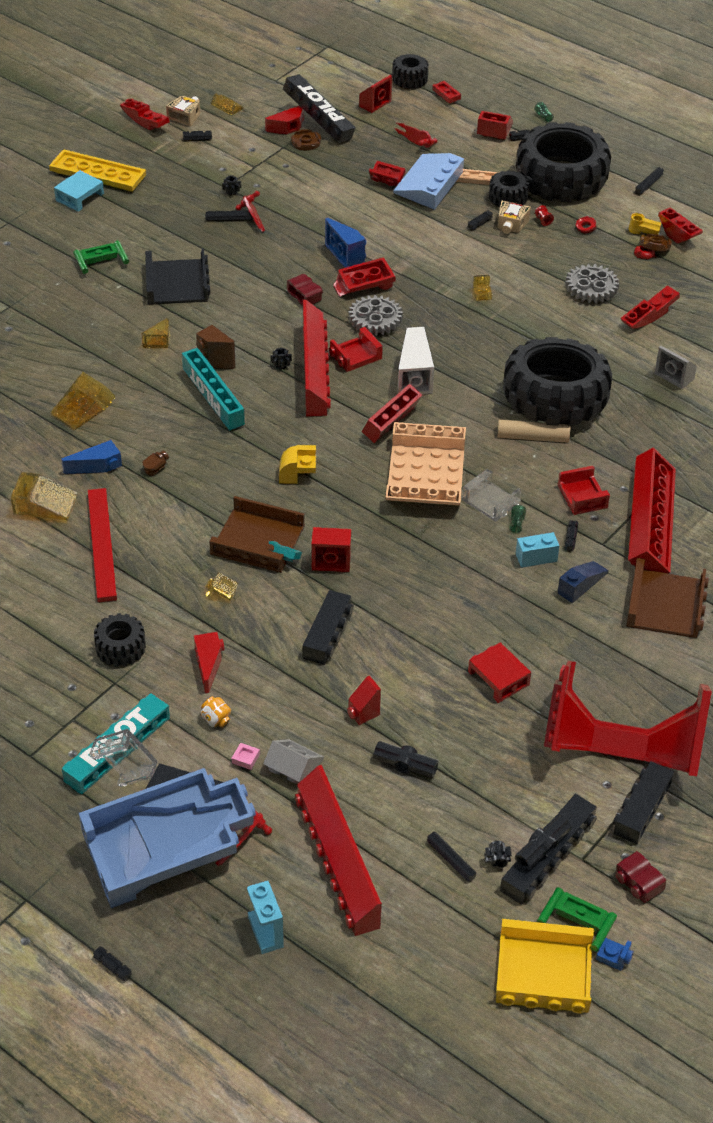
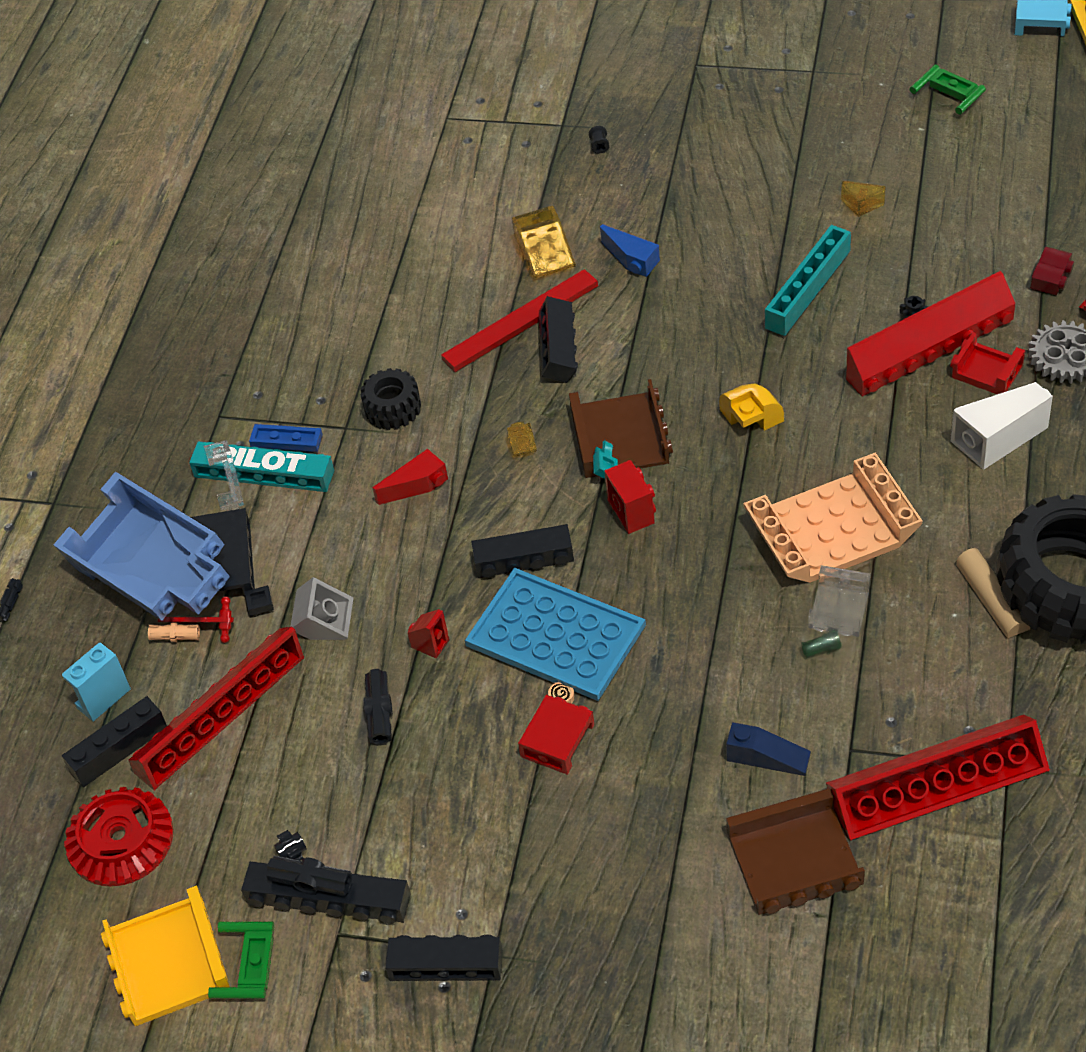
camera: 70 degrees right, 5 degrees up
clear yellow slope [50,372,116,430] -> none
reddish brown arm [142,450,169,476] -> none
black panel [145,248,211,305] -> none
reddish brown slope [196,325,236,369] -> none
light orange head [201,696,231,727] -> none
bright pink plate [232,743,260,770] -> none
red brick [361,384,422,444] -> none
black axle [427,832,476,882] -> none
medium azure brick [516,532,560,568] -> none
red panel [544,661,712,777] -> none
red panel [558,466,610,515] -> none
black axle [564,520,579,551] -> none
blue bracket [596,938,634,971] -> none
dark red brick [616,851,667,903] -> none
none -> black brick [61,696,167,788]
none -> red gear [64,787,174,886]
none -> light nougat pin [148,623,200,642]
none -> black plate [244,585,274,616]
none -> blue plate [249,424,323,452]
none -> dark azure plate [465,568,646,701]
none -> black brick [539,296,578,383]
none -> tile [548,682,575,704]

